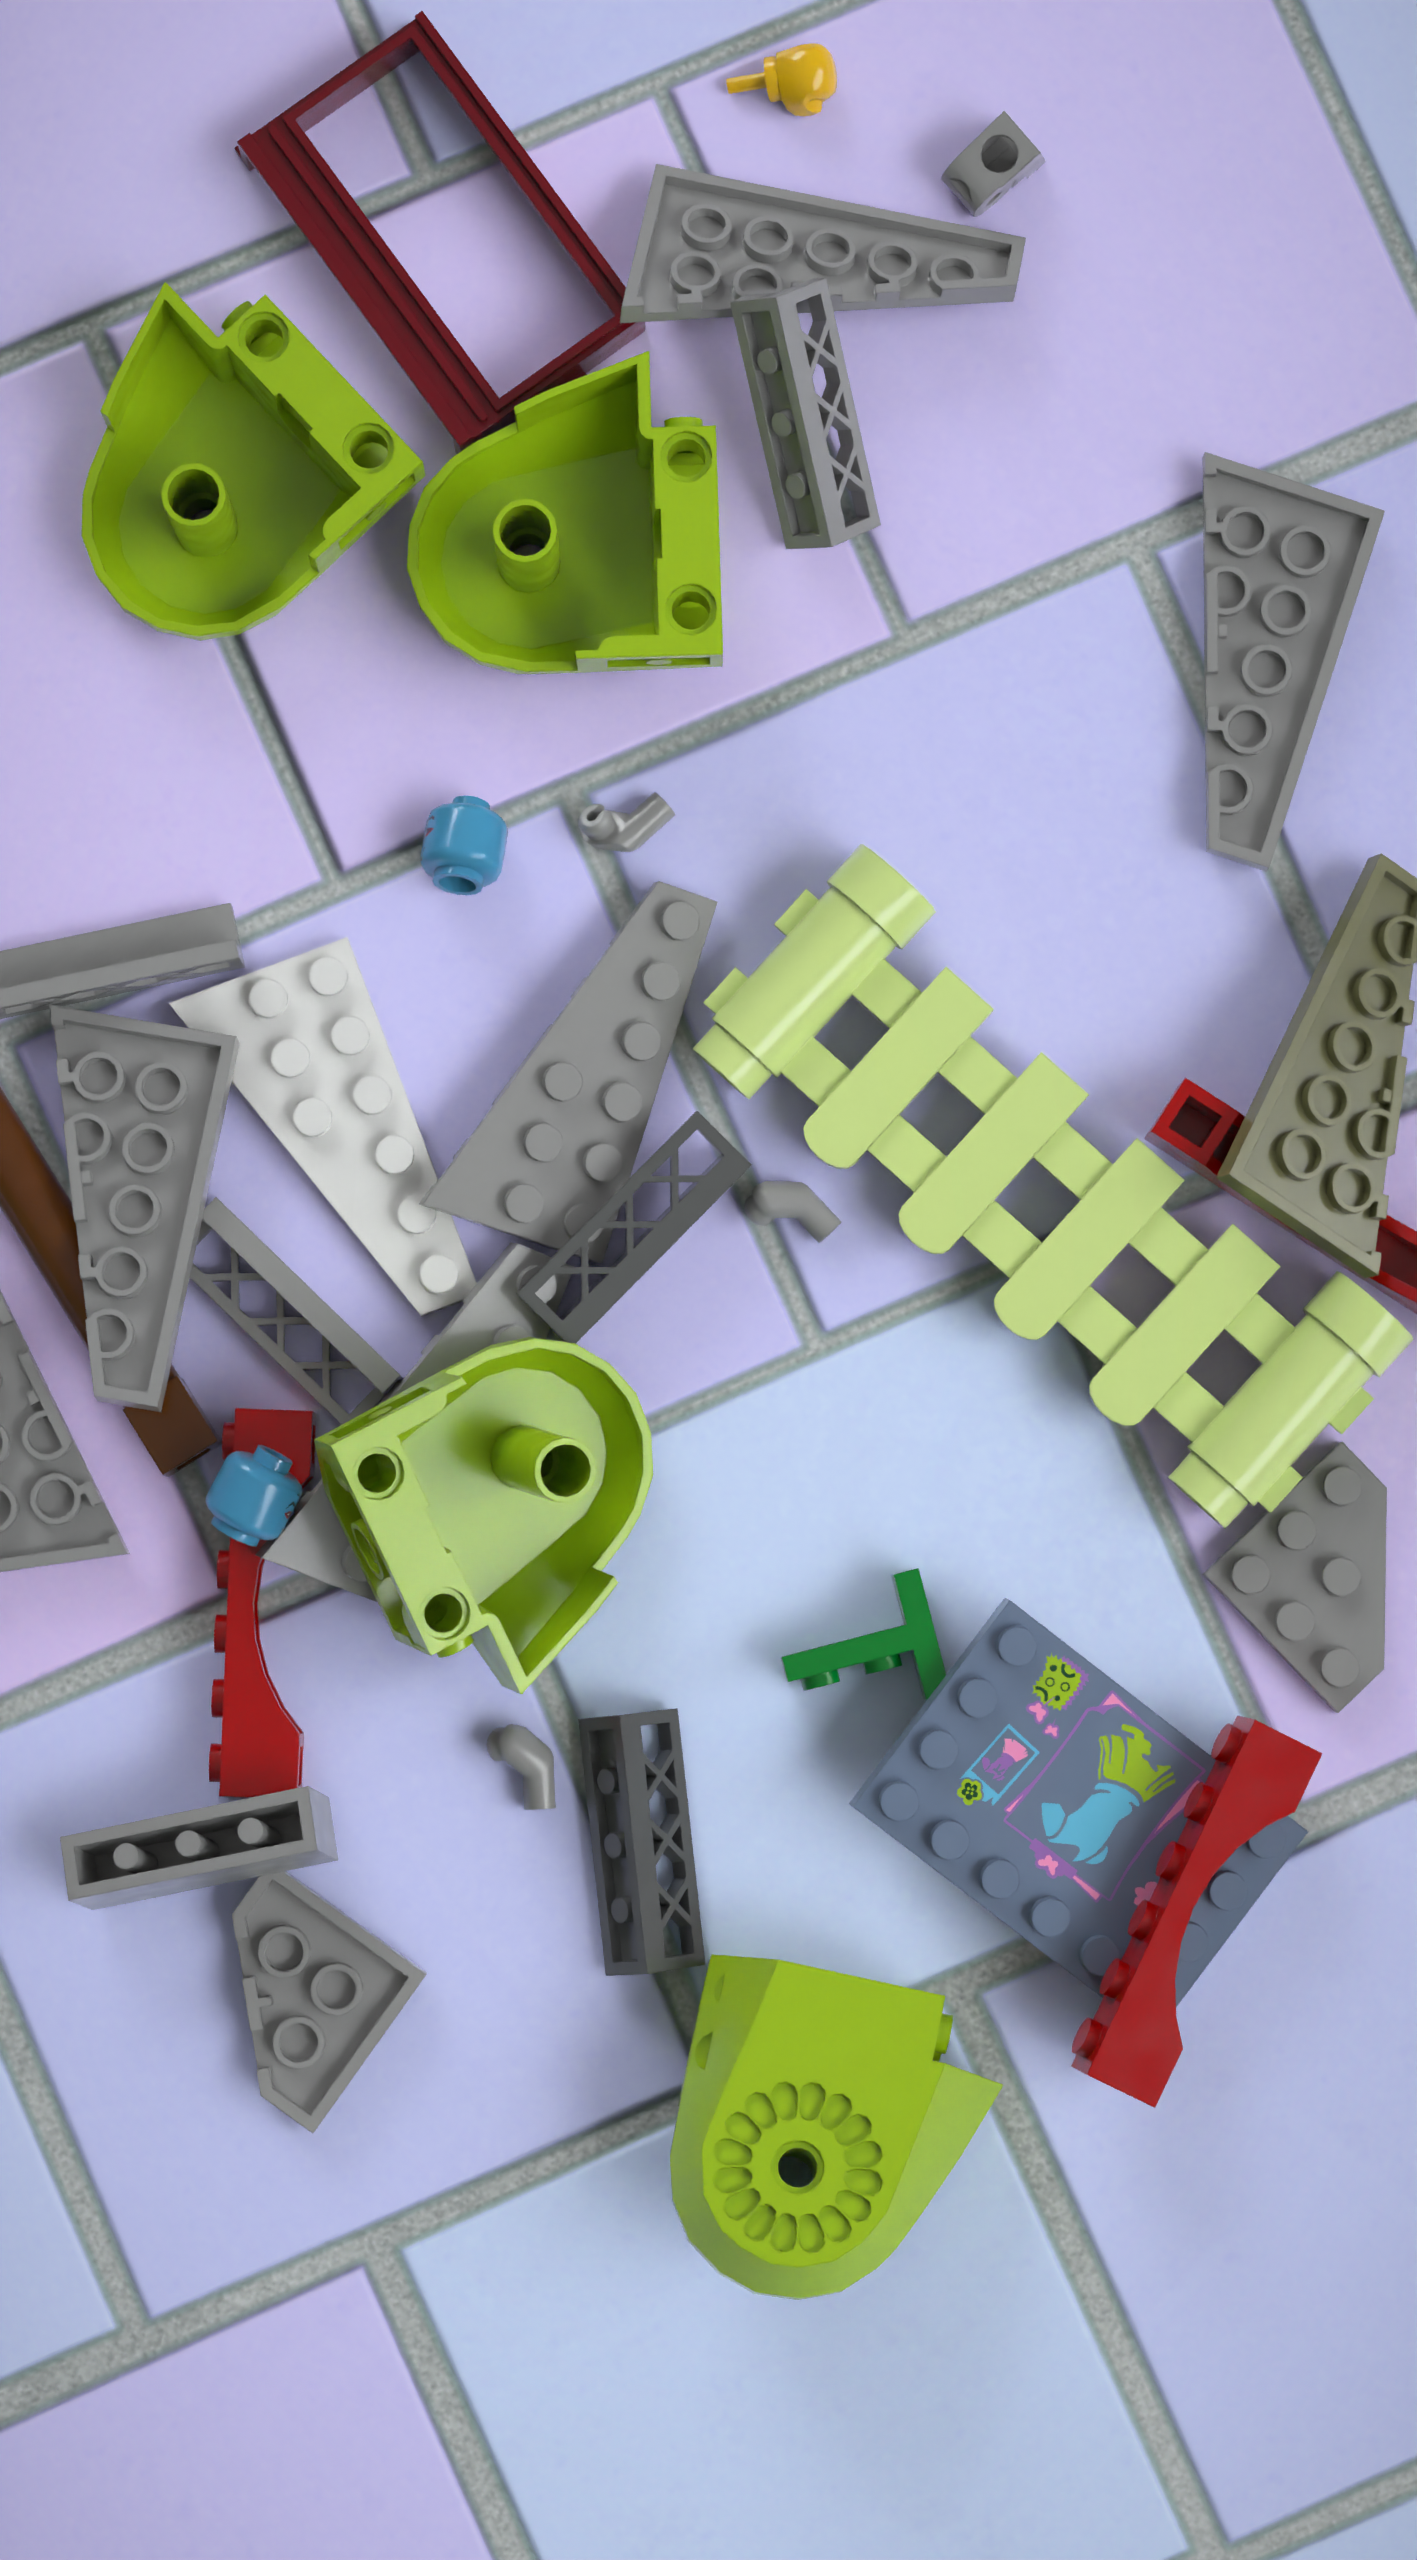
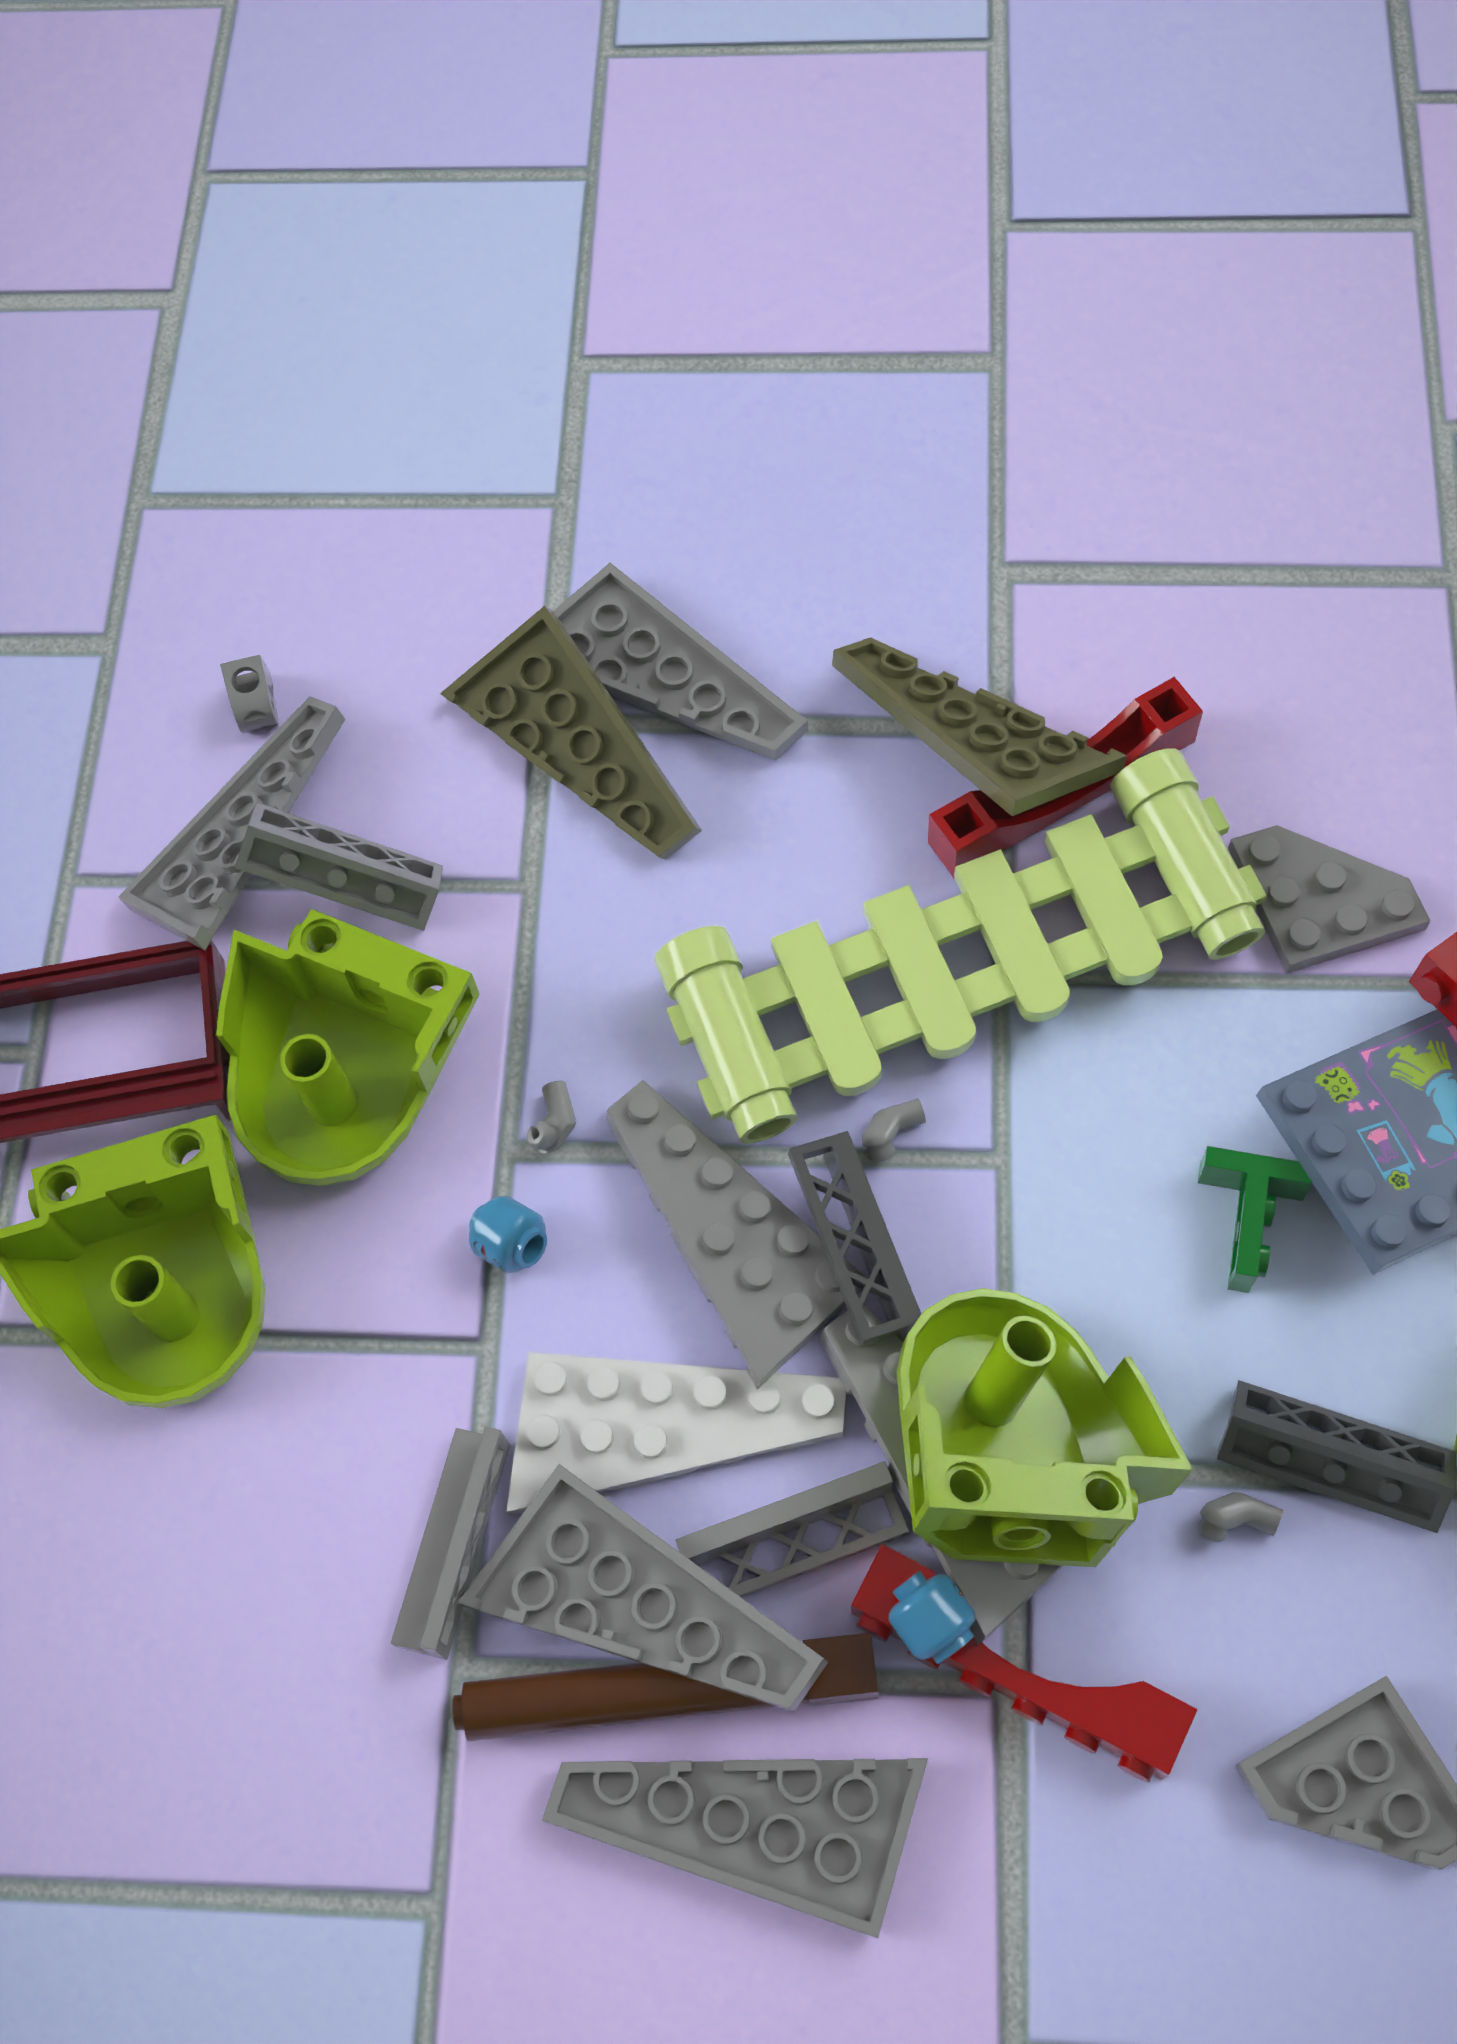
camera: 50 degrees left, 20 degrees down
light grey brick [60,1786,338,1910] -> none
yellow piece [726,43,837,117] -> none
none -> olive wing [440,606,702,860]

